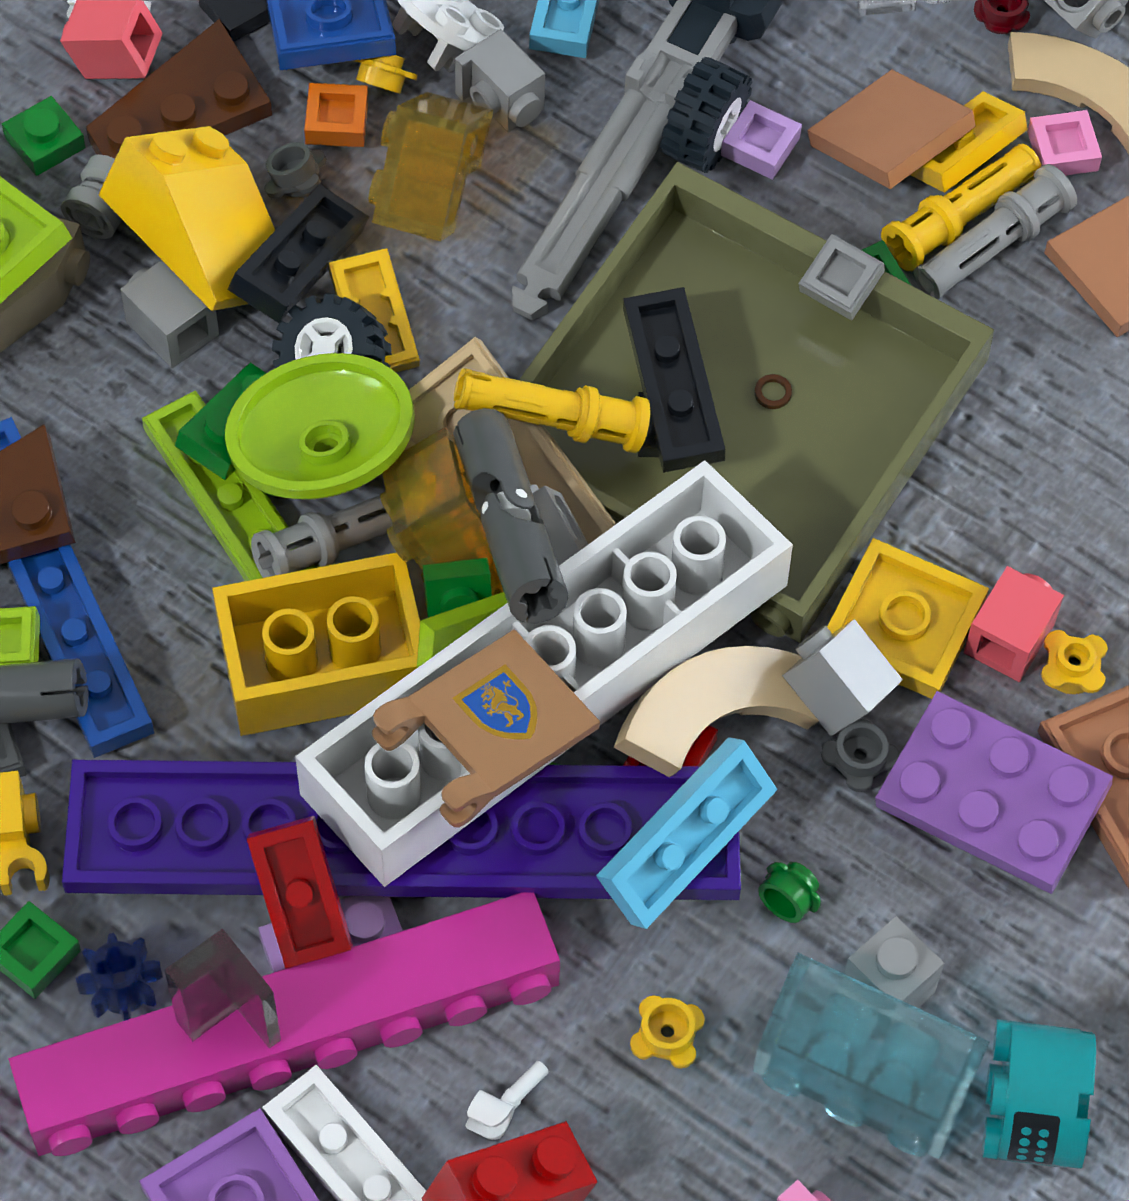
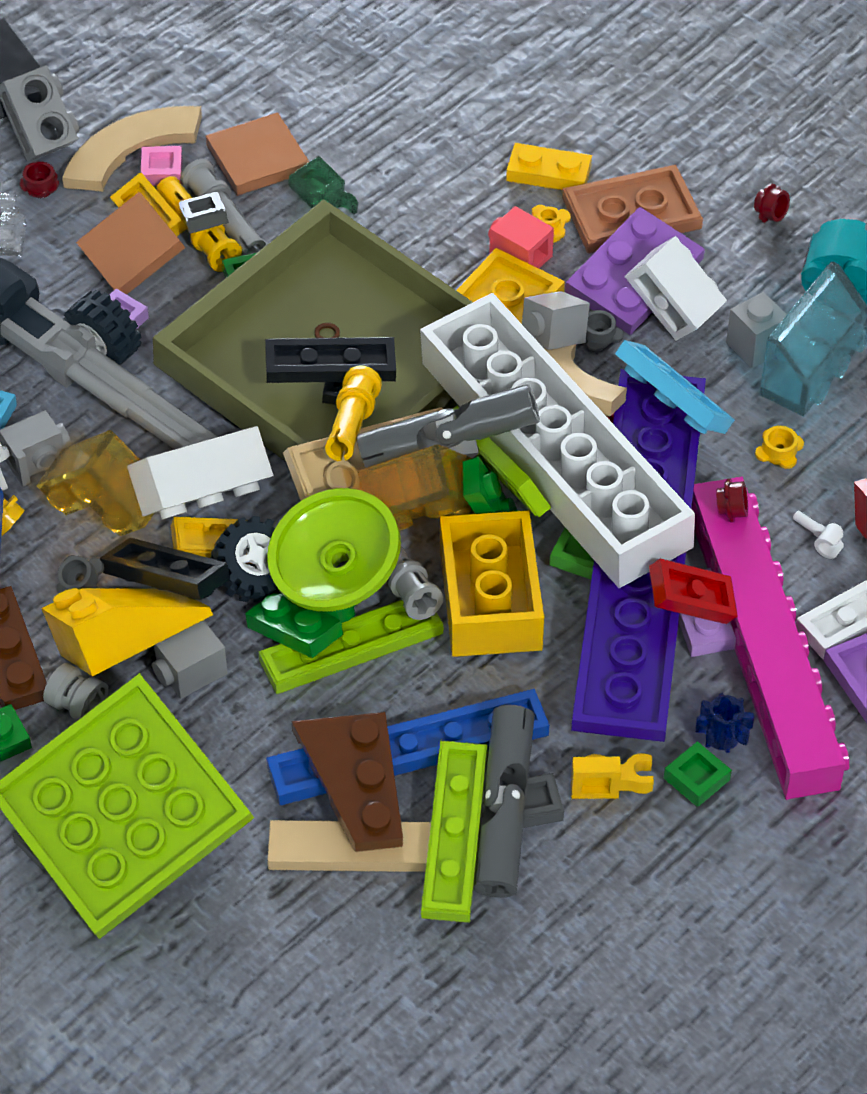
camera: 80 degrees left, 10 degrees down
clear smoke panel [164,928,281,1048] -> none
orange plate [304,83,368,147] -> none
medium nougat flag [372,629,600,828] -> none
green plate [758,862,821,923] -> none
light grey tile [798,234,885,321] -> none
none -> white brick [127,426,274,520]
none -> dark grey tile [179,192,229,234]
none -> clear green plate [288,156,358,215]
none -> white brick [624,236,727,341]
none -> dark red plate [716,478,748,523]

